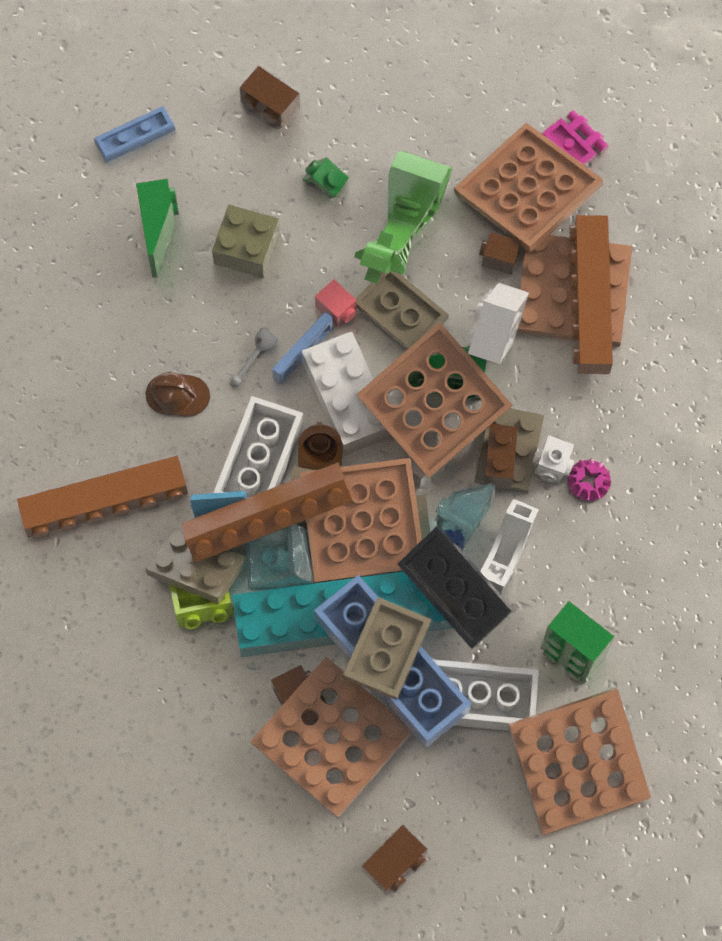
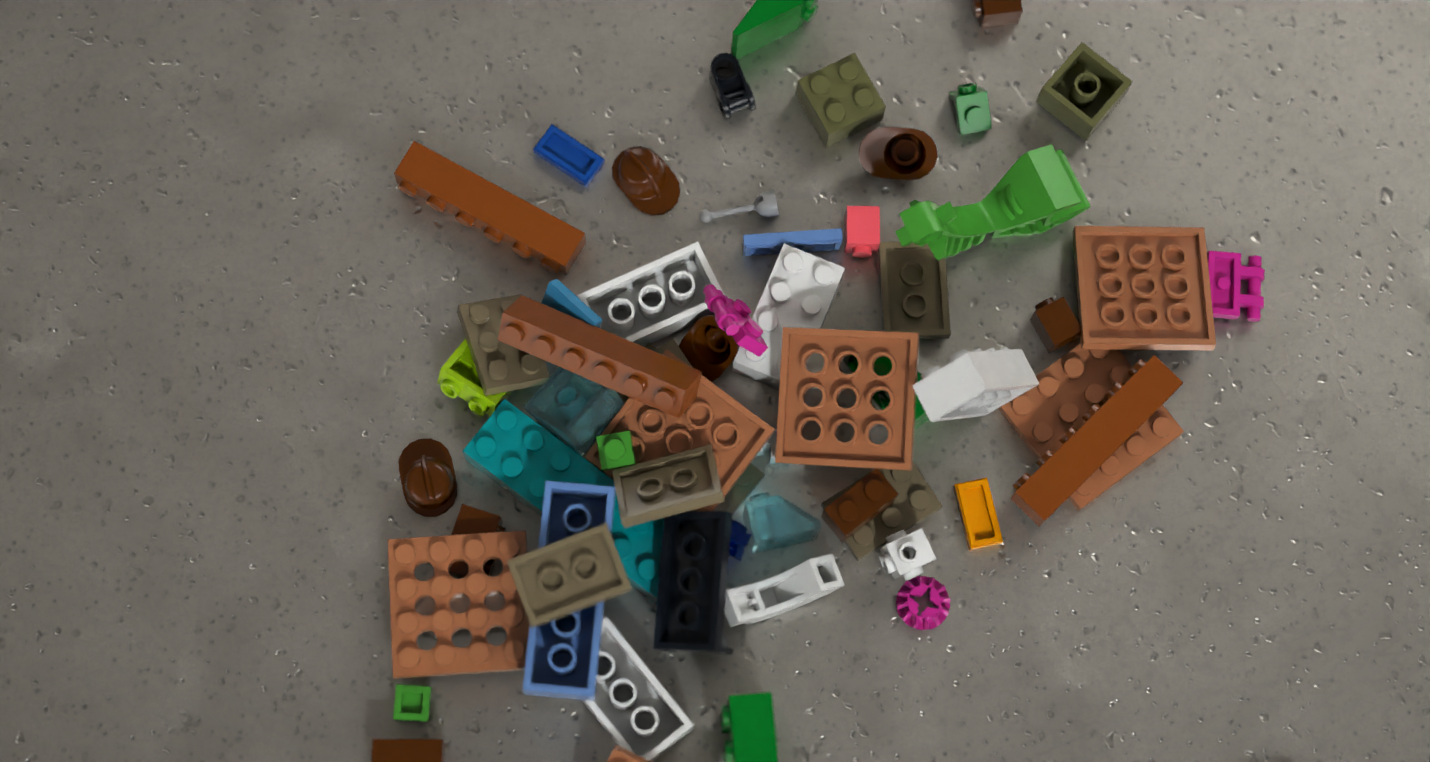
camera: 40 degrees right, 5 degrees up
none -> bright green plate [393,684,432,723]
none -> reddish brown piece [399,438,457,517]
none -> blue tile [533,124,605,188]
none -> bright green plate [596,430,636,471]
none -> dark tan plate [612,444,725,528]
none -> dark pink plate [703,284,768,357]
none -> black piece [709,53,756,120]
none -> reddish brown piece [859,127,938,180]
none -> light orange tile [953,477,1003,551]
none -> olive brick [1036,42,1133,141]

